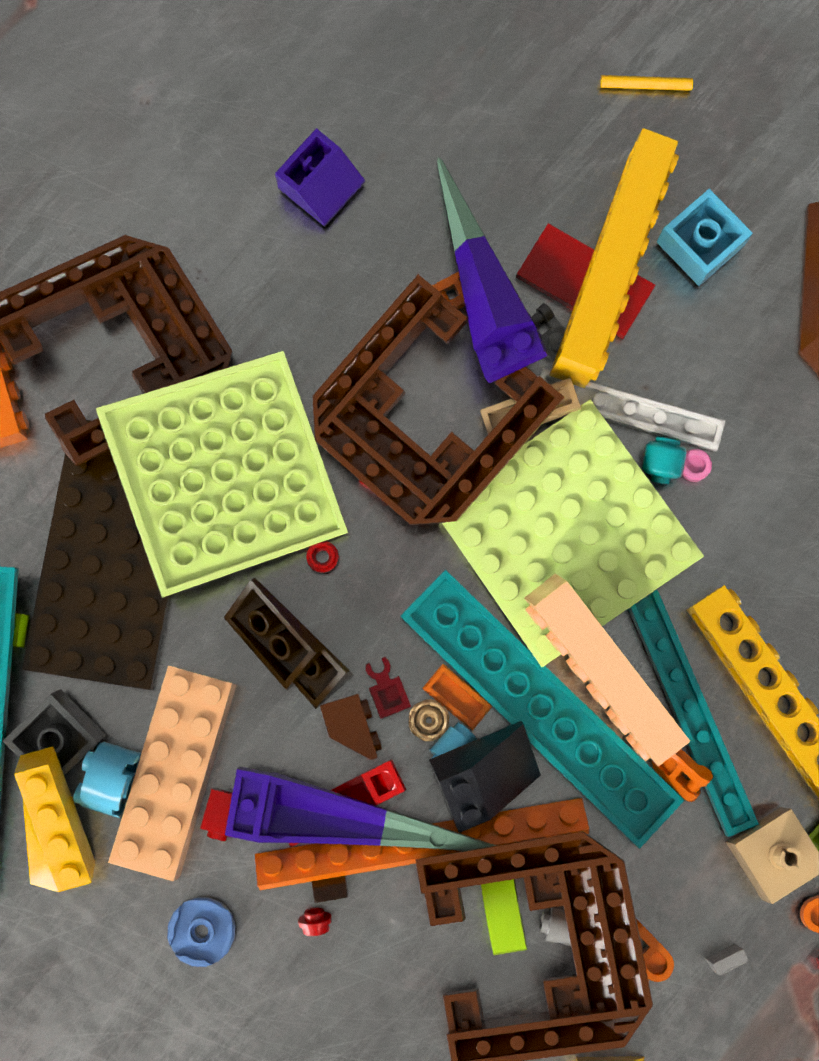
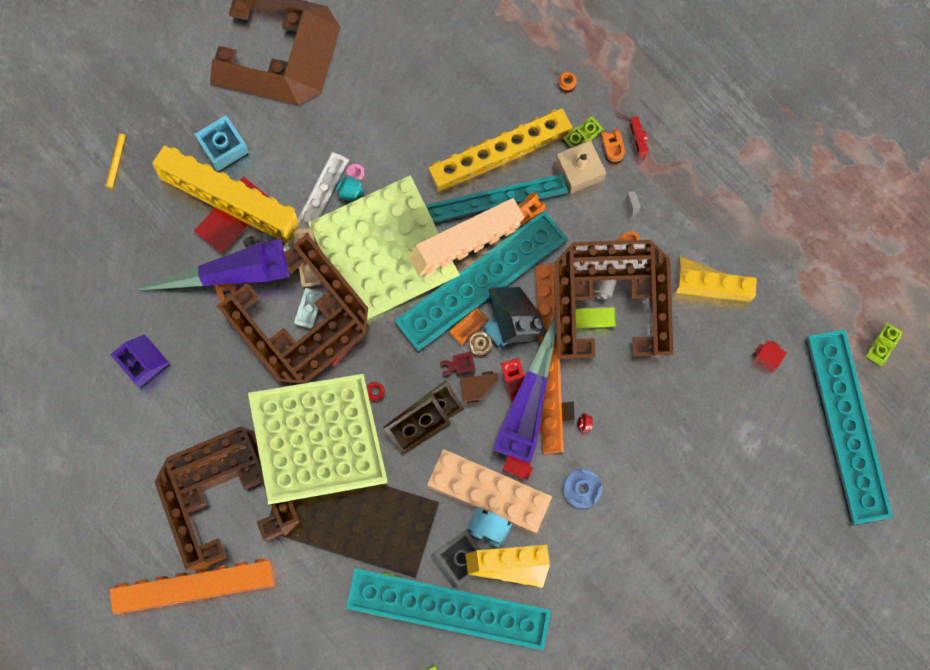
camera: 85 degrees left, 5 degrees down
none -> light aqua plate [294,288,324,330]

